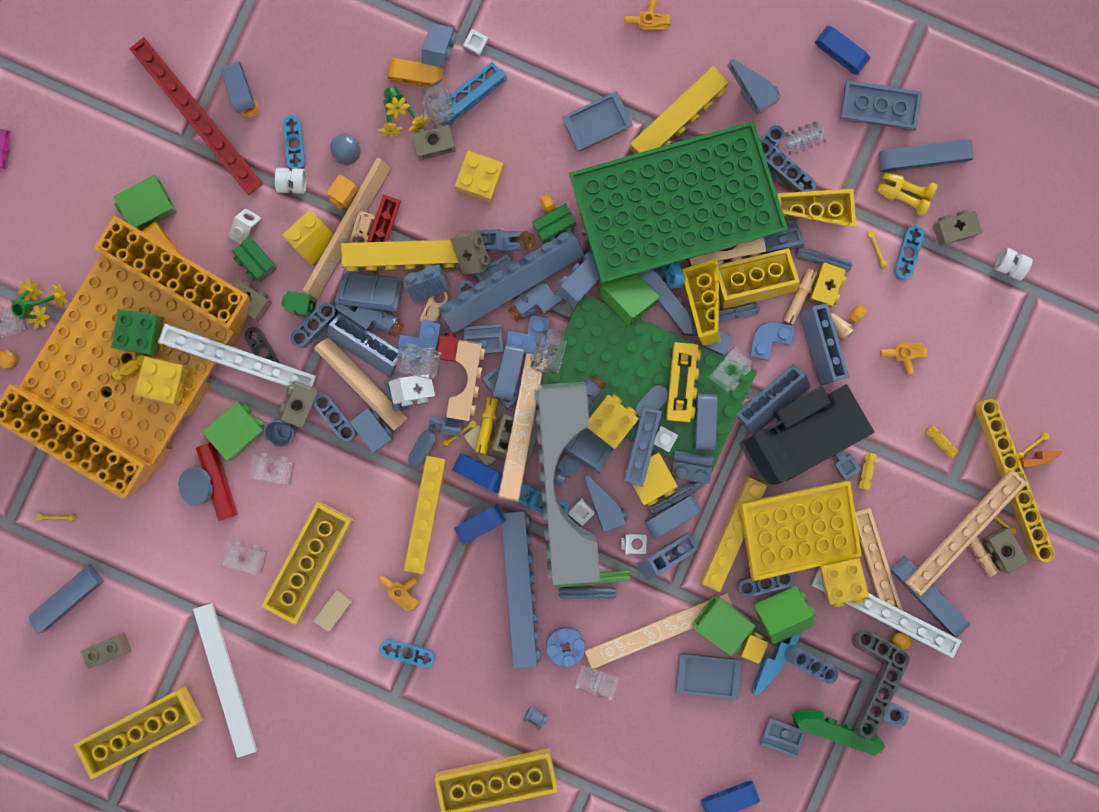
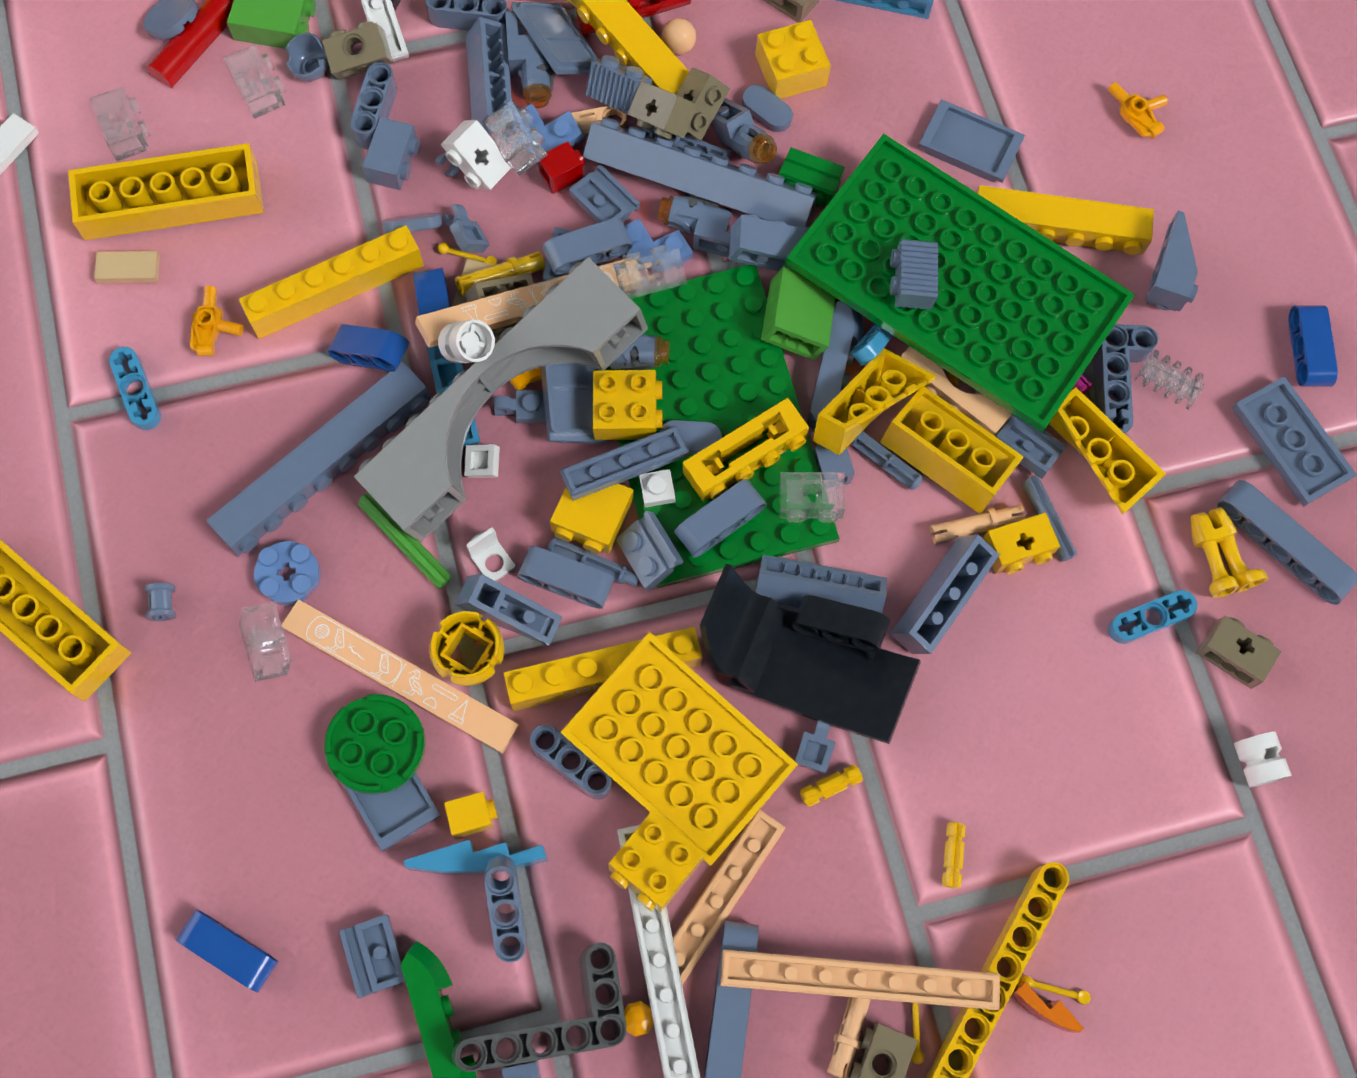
camera: 45 degrees right, 15 degrees down
light nougat tile [314,337,408,430] -> none
light nougat arch [446,340,485,421] -> none
light orange tile [540,194,556,213] -> none
sand blue axle [559,587,616,599] -> none
sand blue slope [584,476,628,532] -> none
bright green brick [692,594,755,656] -> none
medium blue plate [749,322,795,360] -> none
bright green brick [754,585,816,644] -> none
light nougat cone [831,313,854,341] -> none
light orange tile [849,305,867,324] -> none
yellow hinge [867,230,887,268] -> none
light orange piece [880,343,928,375] -> none
none -> green tile [324,694,426,795]
none -> yellow piece [429,611,505,686]
none -> white wheel [438,320,495,363]
none -> dark tan brick [628,81,698,140]
none -> light nougat piece [661,18,697,55]
none -> sand blue tile [742,85,793,132]
none -> sand blue brick [890,239,938,310]

